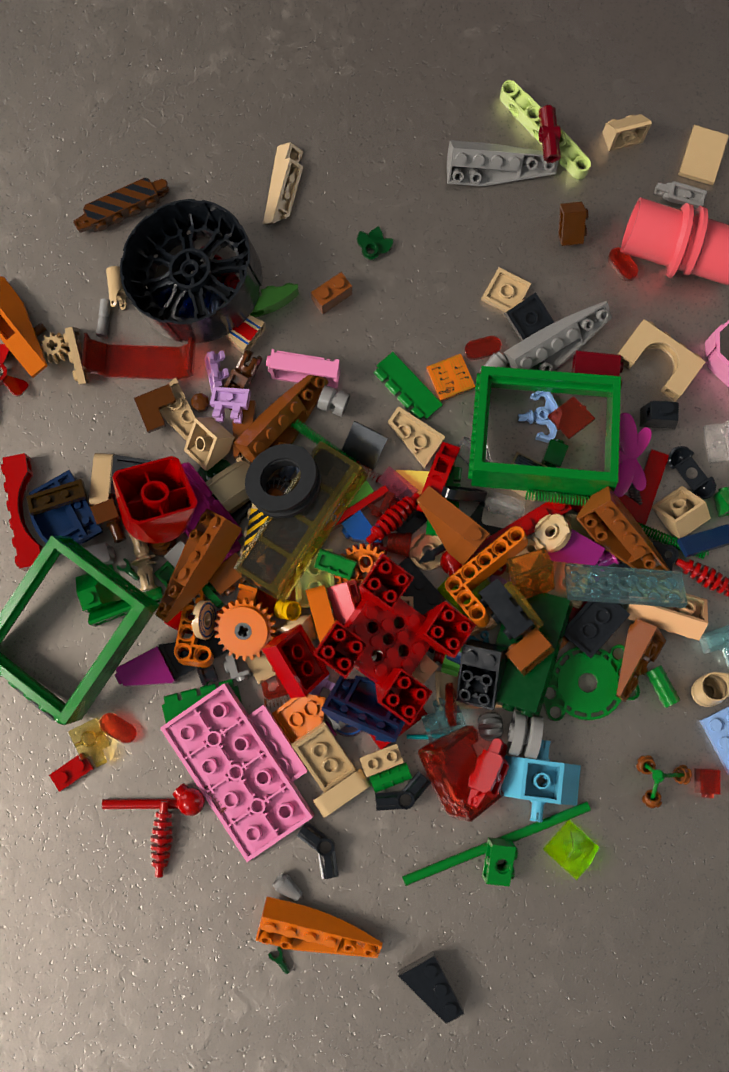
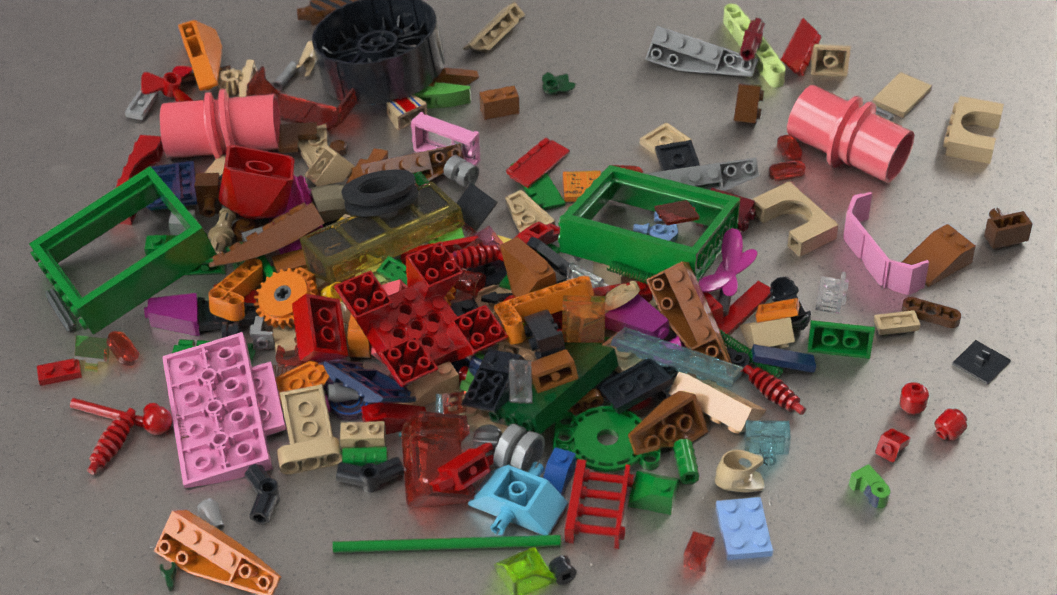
camera: 20 degrees right, 35 degrees down
dark brown plate [26,479,88,516] -> none
tan tile [192,600,217,640] -> none
lavender plate [204,350,229,392] -> none
lavender plate [210,387,251,424] -> none
reddish brown plate [224,350,263,410] -> none
green brick [482,837,518,887] -> none
clear yellow tile [503,581,543,629] -> none
dark orange plant [636,755,692,808] -> none
black torso [639,401,679,429] -> none
none -> coral piece [160,89,281,159]
none -> dark orange piece [429,67,479,87]
none -> red windscreen [506,138,570,188]
none -> clear slope [509,359,532,404]
none -> blue slope [543,447,576,496]
none -> black wheel [548,555,577,585]
none -> red fence [565,459,634,549]
none -> green slope [627,471,680,515]
none -> orange tile [756,298,800,323]
none -> clear red tile [768,160,806,181]
none -> red windscreen [780,18,822,76]

